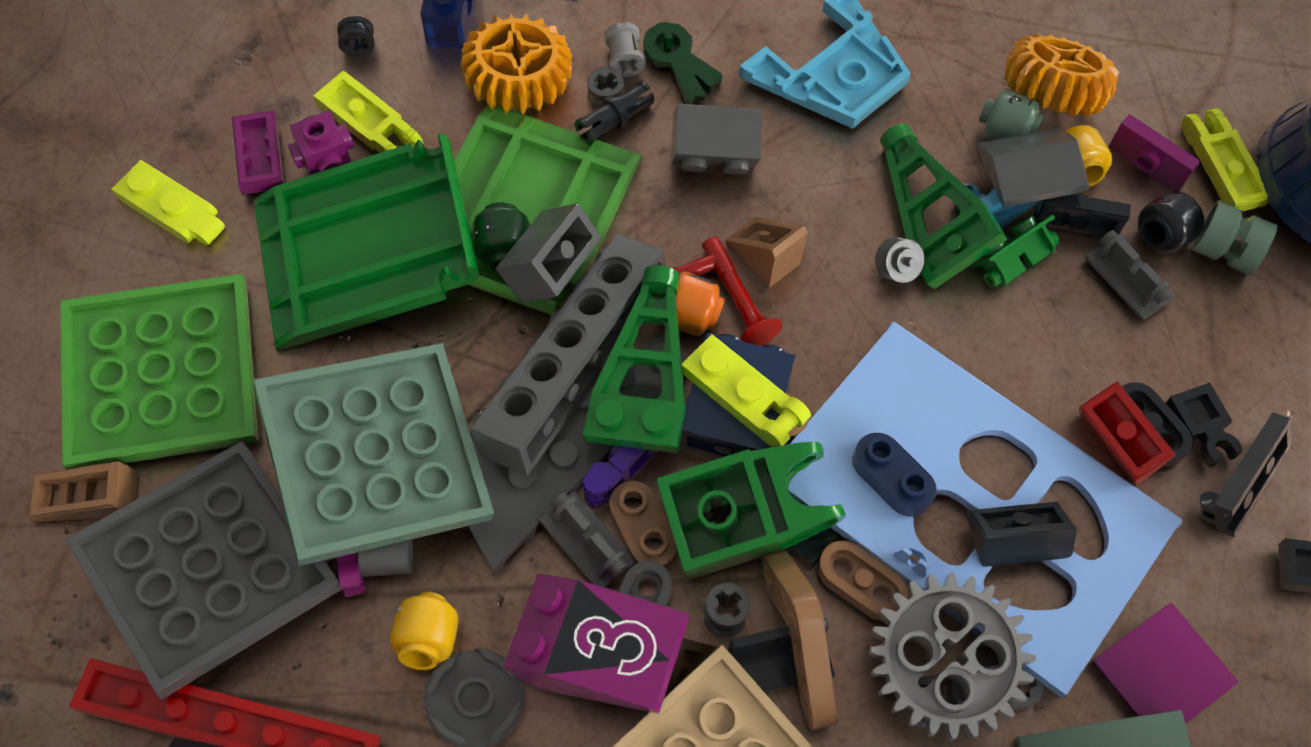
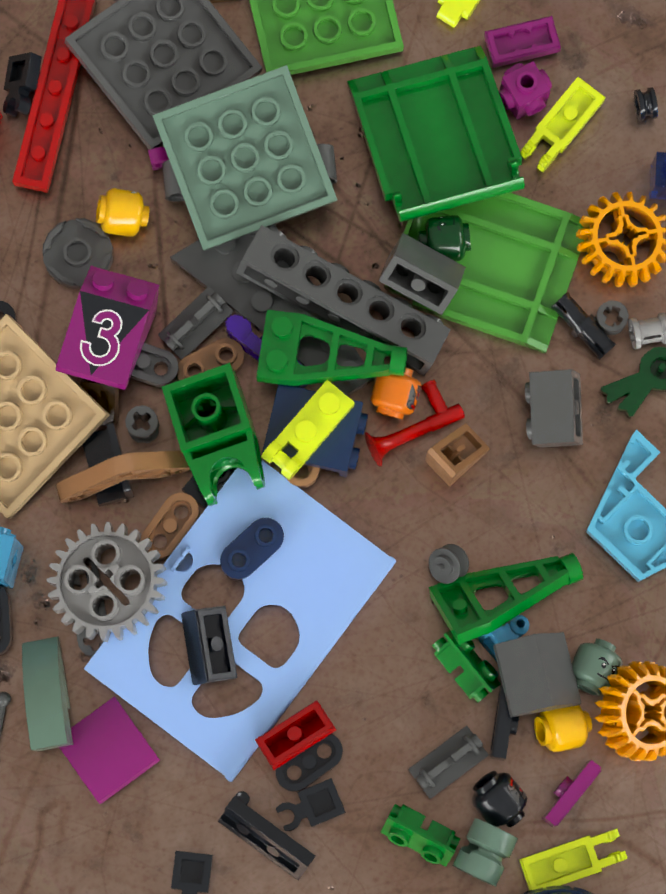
camera: 90 degrees right, 15 degrees up
none -> green hinge [380,804,461,867]

